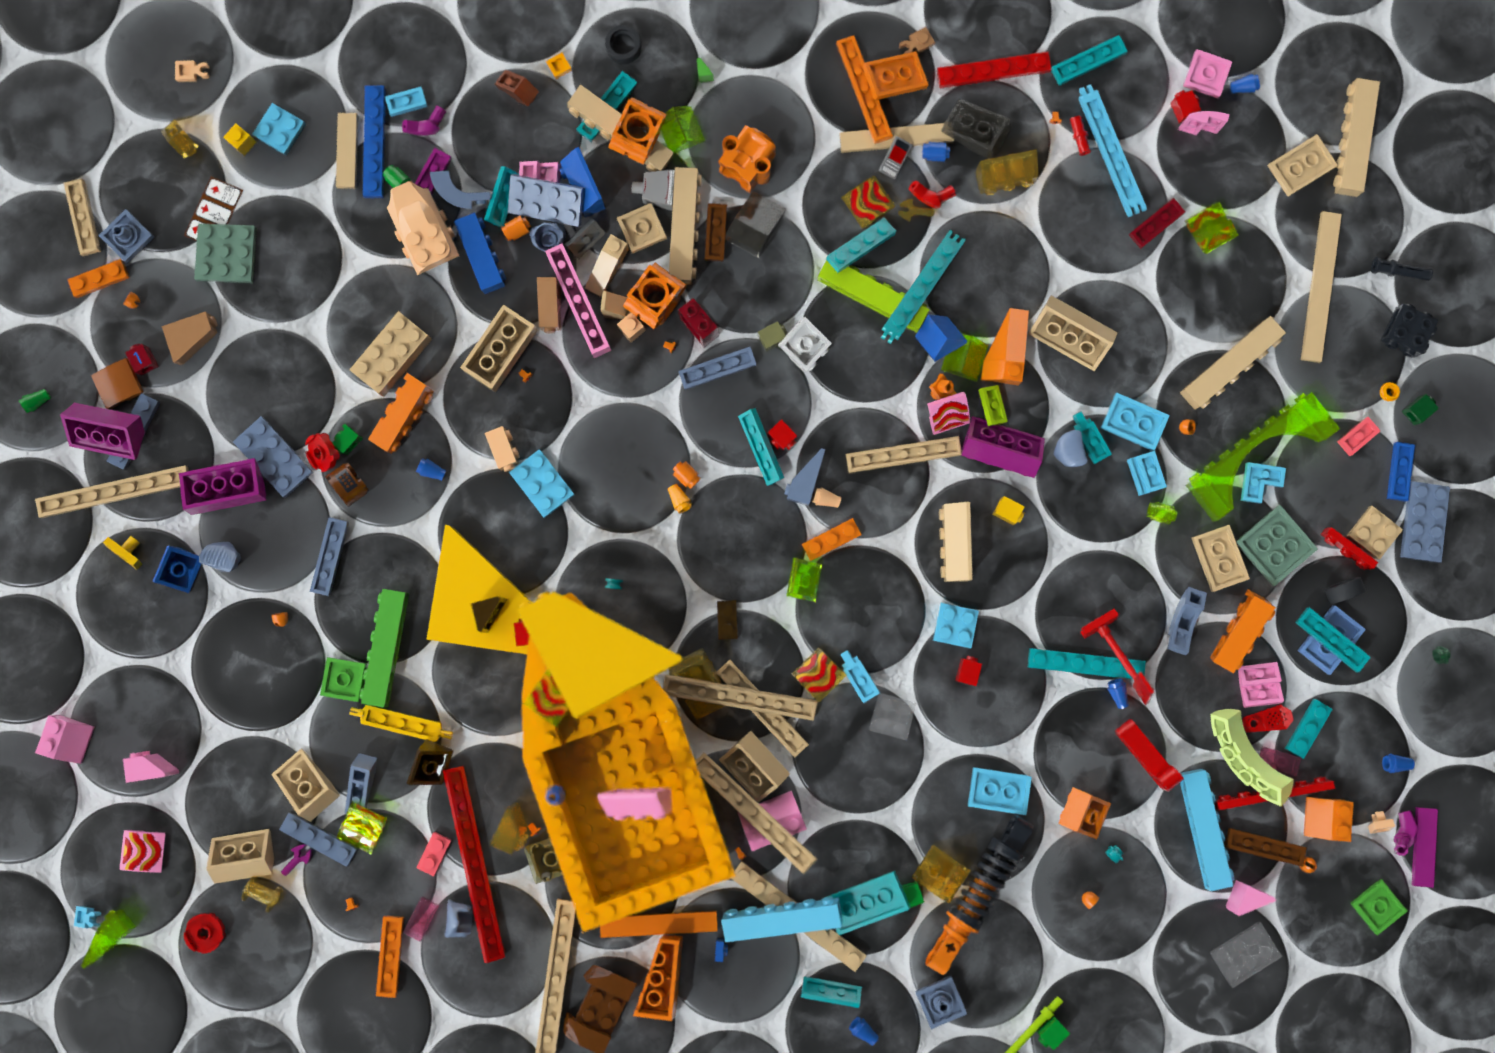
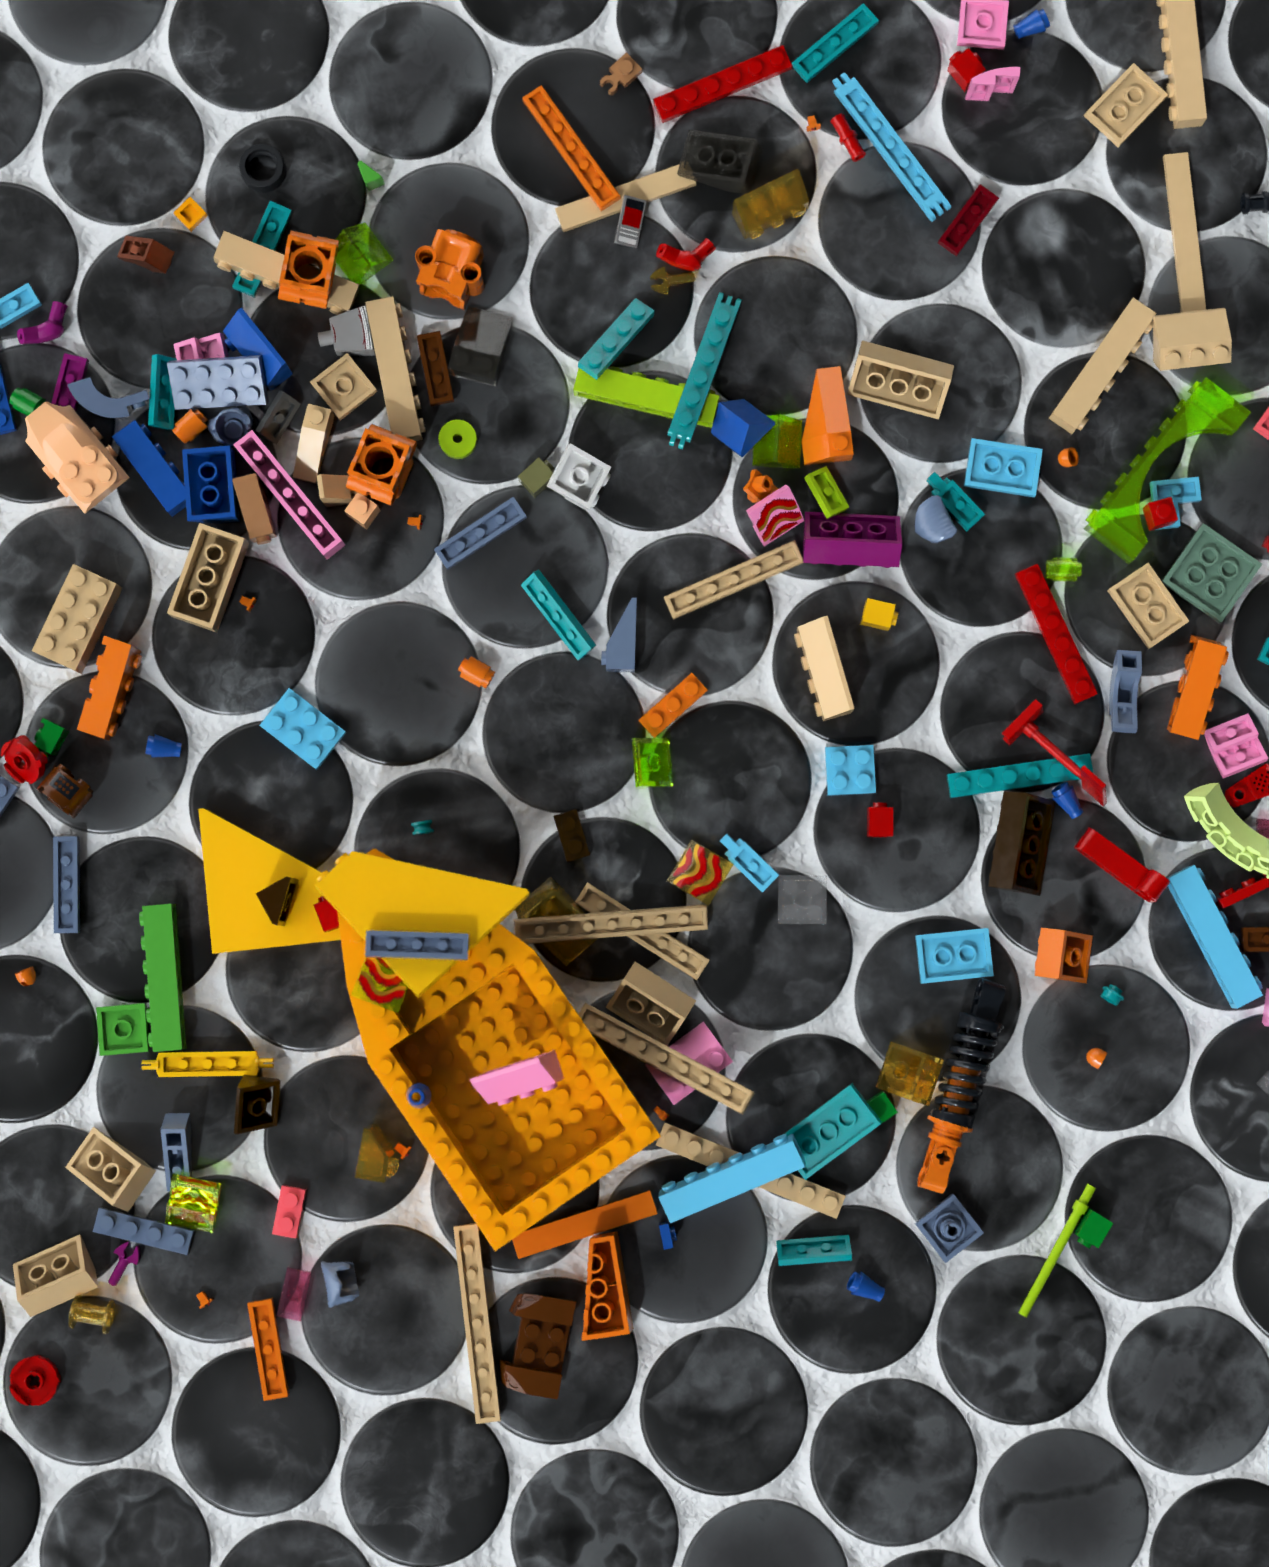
camera: 15 degrees left, 0 degrees up
red plate [443,766,505,963] -> none
light nougat brick [485,426,520,472] -> none
olive slope [524,838,563,884] -> none
light orange cone [668,484,692,514] -> none
dark red window [678,298,719,348] -> none
red brick [768,419,797,451] -> none
light nougat cone [811,487,841,508] -> none
slope [841,175,896,229] -> none
orange plate [863,51,929,100] -> none
blue brick [922,142,950,162] -> none
medium azure plate [1127,451,1167,496] -> none
clear neon green slope [1184,202,1238,254] -> none
none -> blue slope [182,445,240,524]
none -> sand blue plate [365,930,469,960]
none -> lime piece [439,419,477,459]
none -> dark brown slope [988,791,1055,896]
none -> red plate [1015,564,1098,705]
none -> red brick [1142,497,1178,531]
none -> tan slope [1153,308,1232,371]

